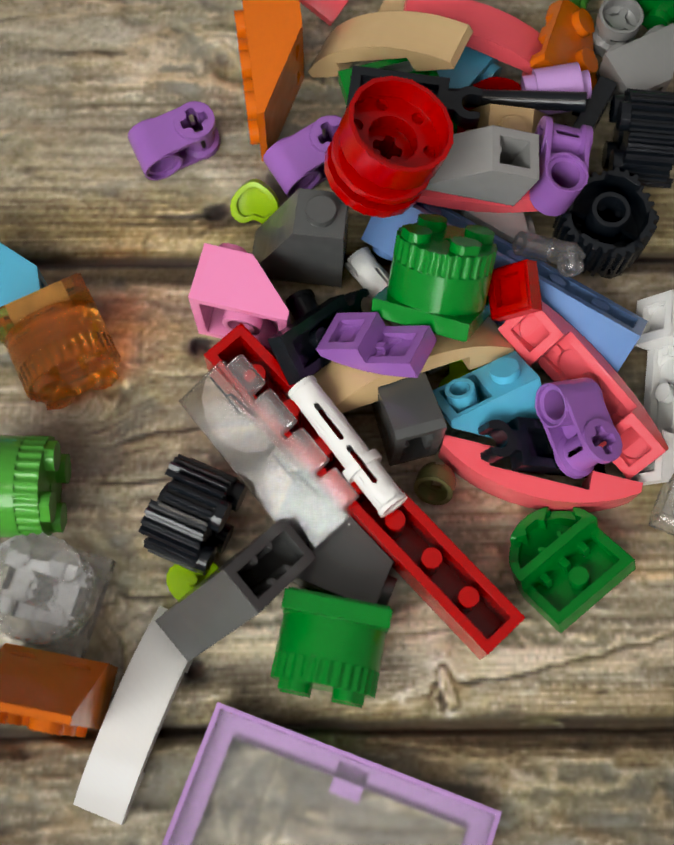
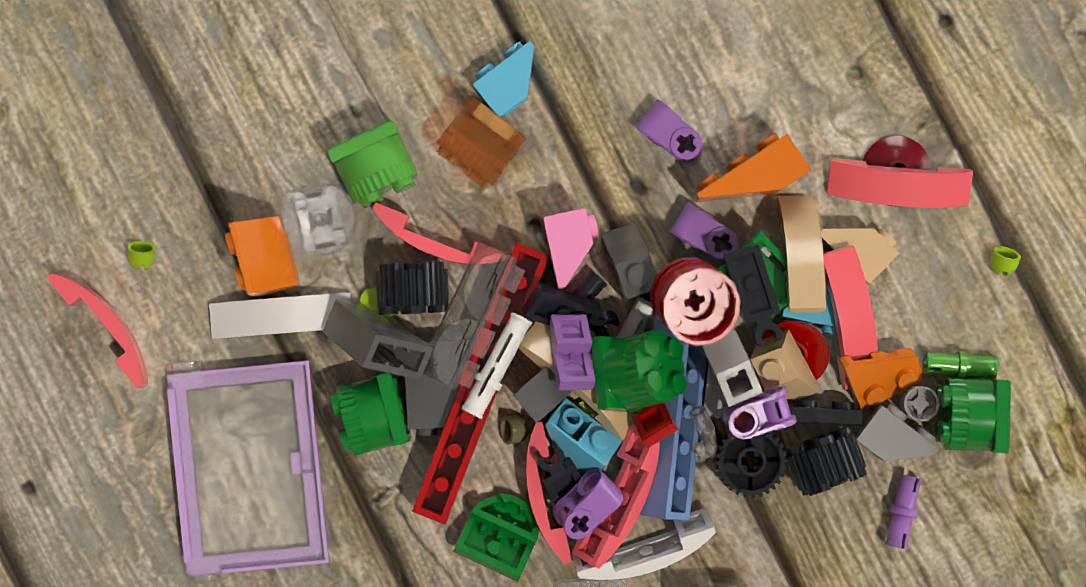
camera: 70 degrees right, 15 degrees up
lime piece [230,179,280,224] -> none
black bar [448,88,587,112] -> none
lavender brick [521,62,592,115] -> none
none -> coral slope [373,202,509,265]

